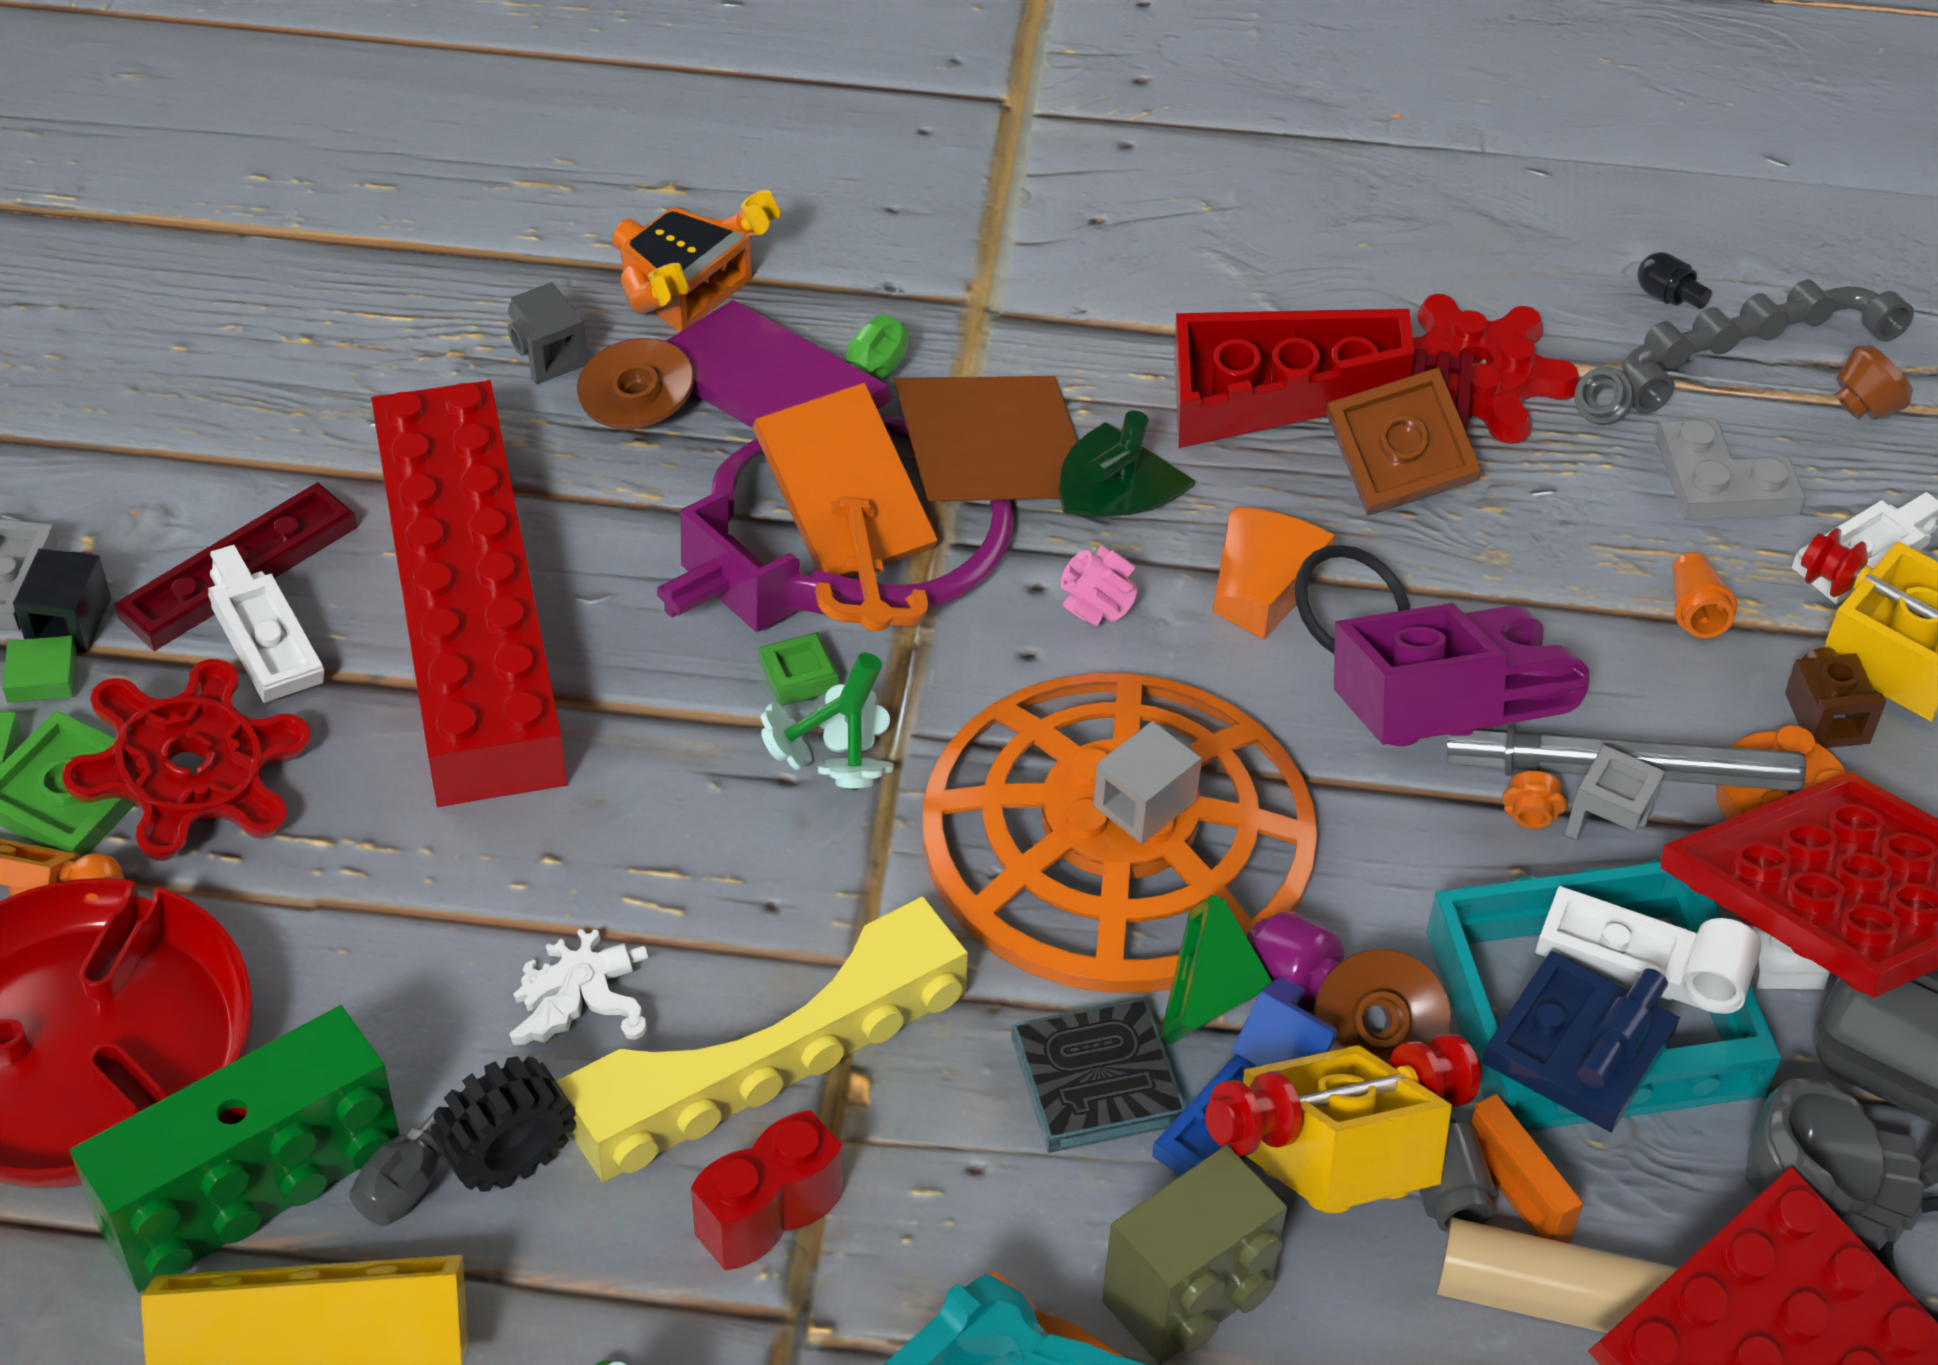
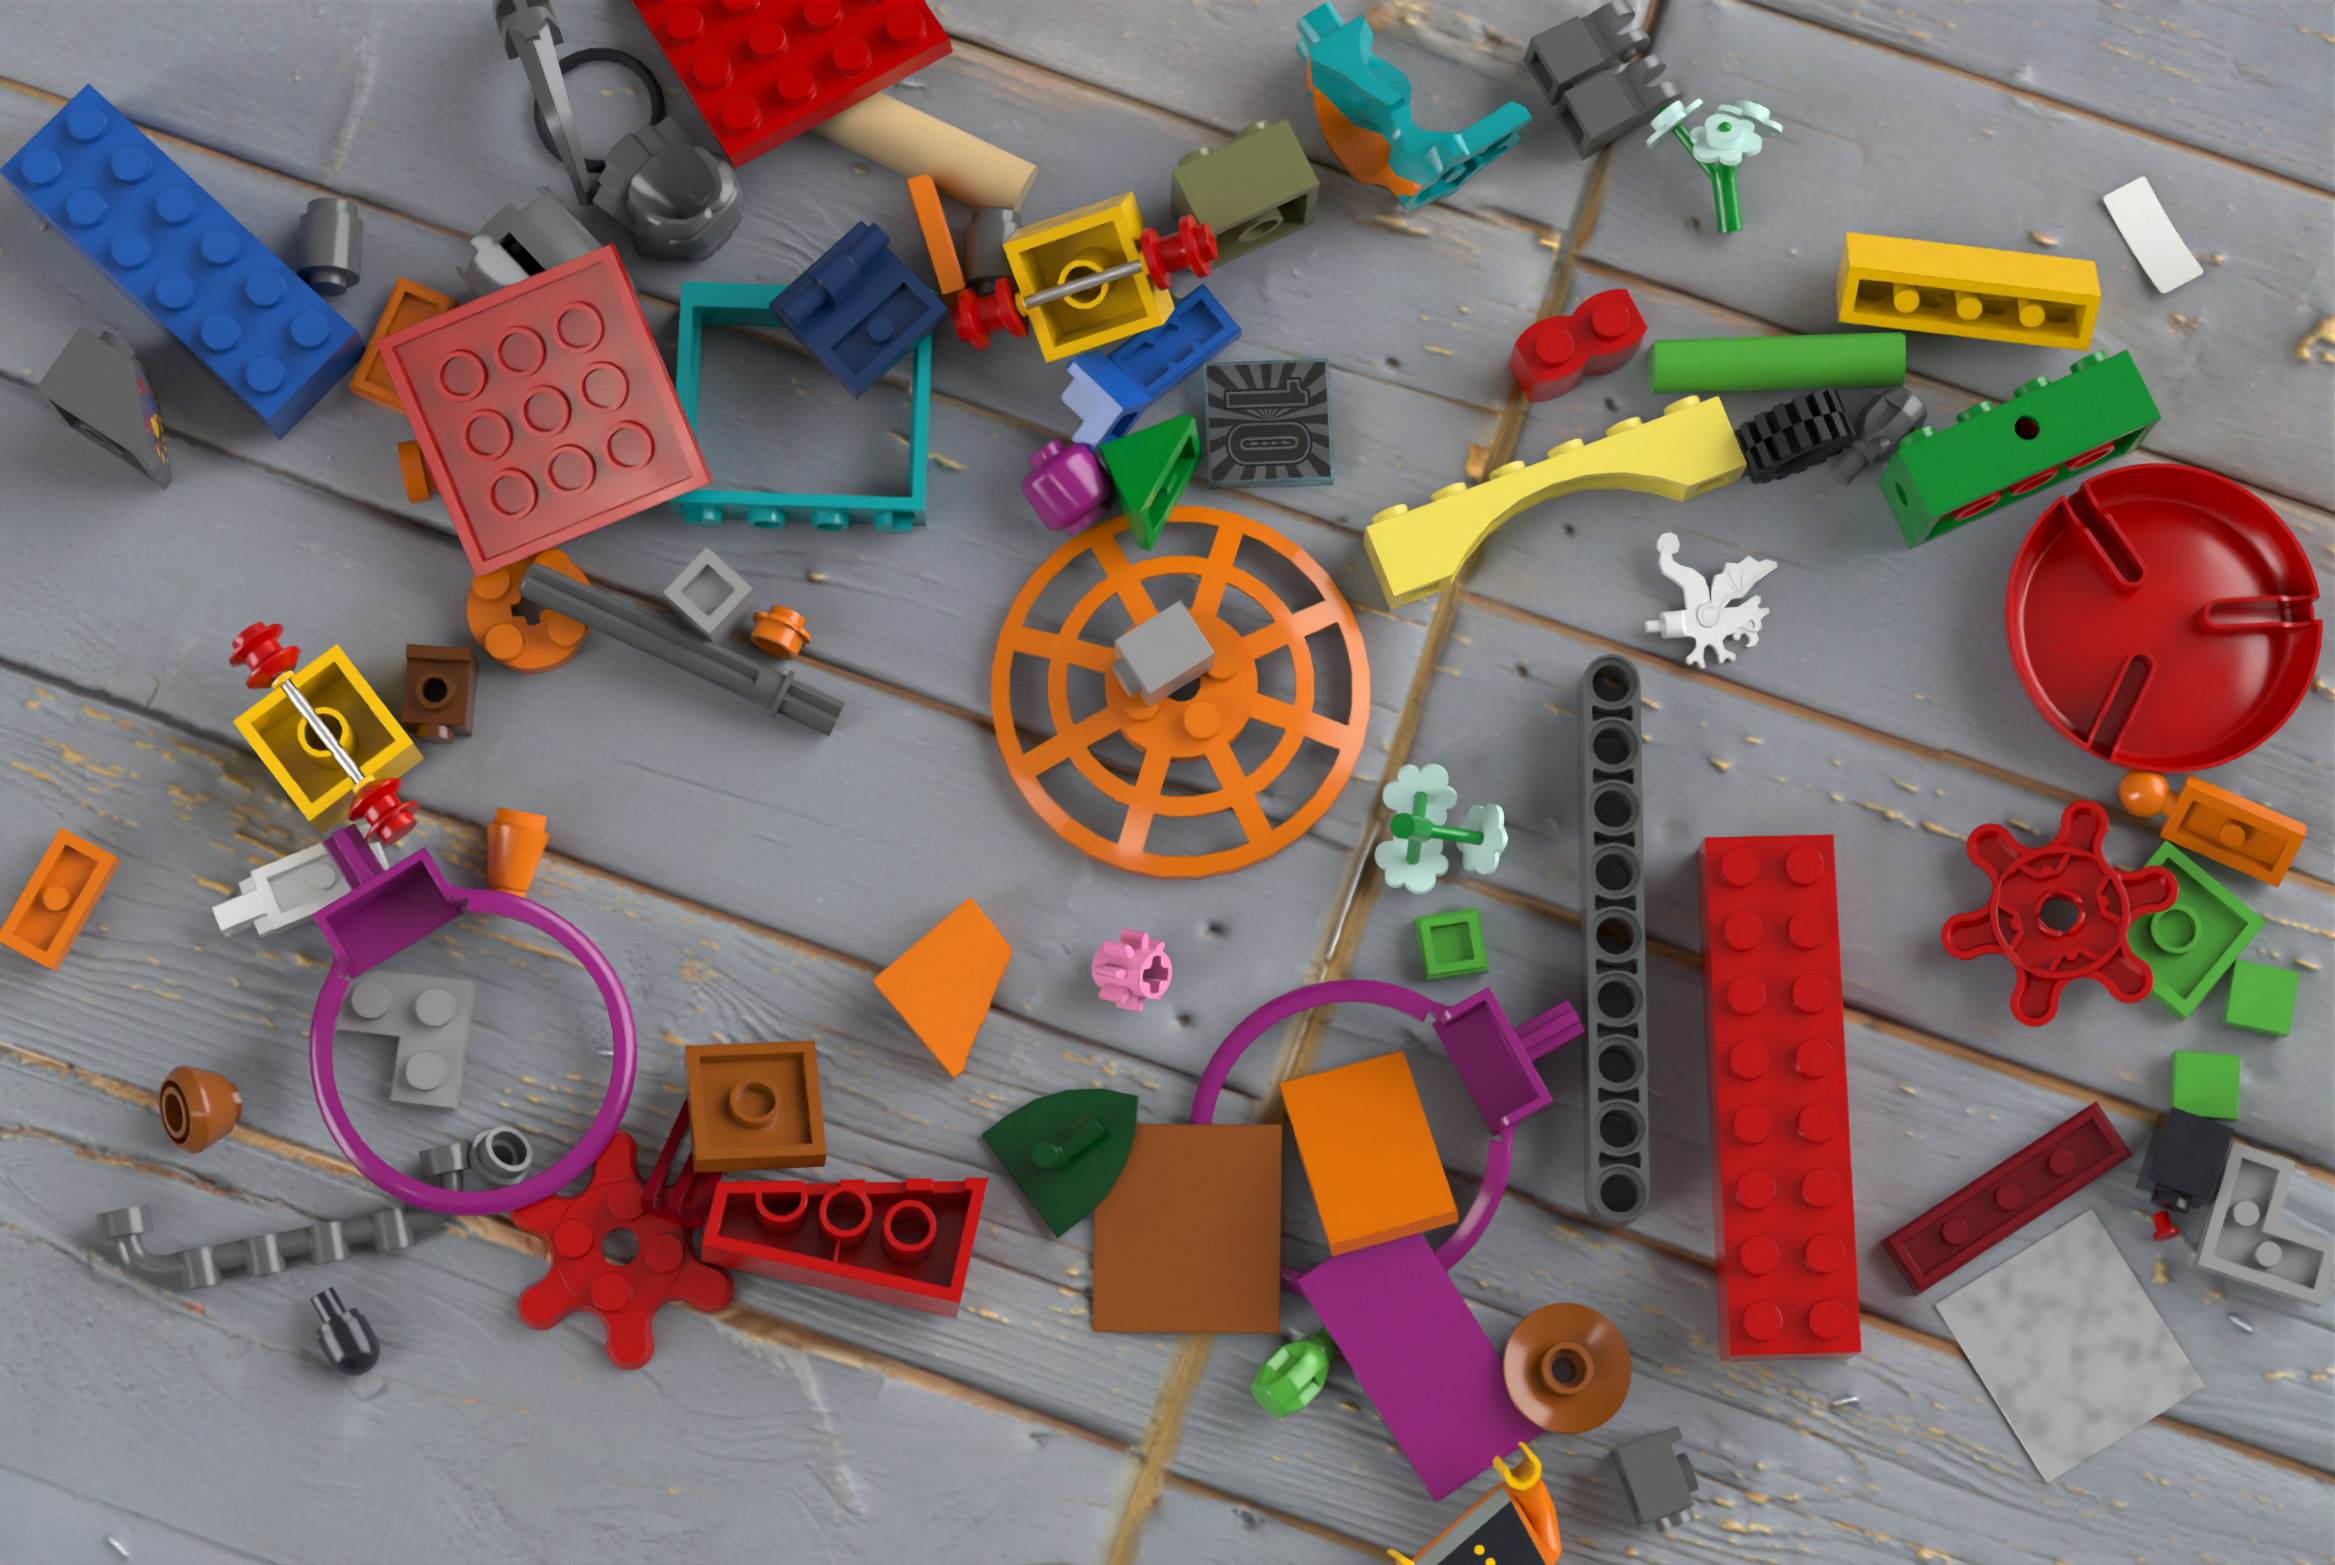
camera: 170 degrees left, 30 degrees up
white hinge [208,545,324,703] -> none
orange piece [815,497,928,631] -> none
black tyre [1295,545,1410,654] -> none
dark orange dish [1313,949,1451,1064] -> none
magenta brick [1334,603,1590,746] -> none
white plate [1535,886,1762,1014] -> none
none -> magenta brick [309,823,637,1216]
none -> dark grey beam [1577,654,1650,1229]
none -> bright green brick [1647,332,1906,394]
none -> flat silver sticker [1935,1208,2205,1484]

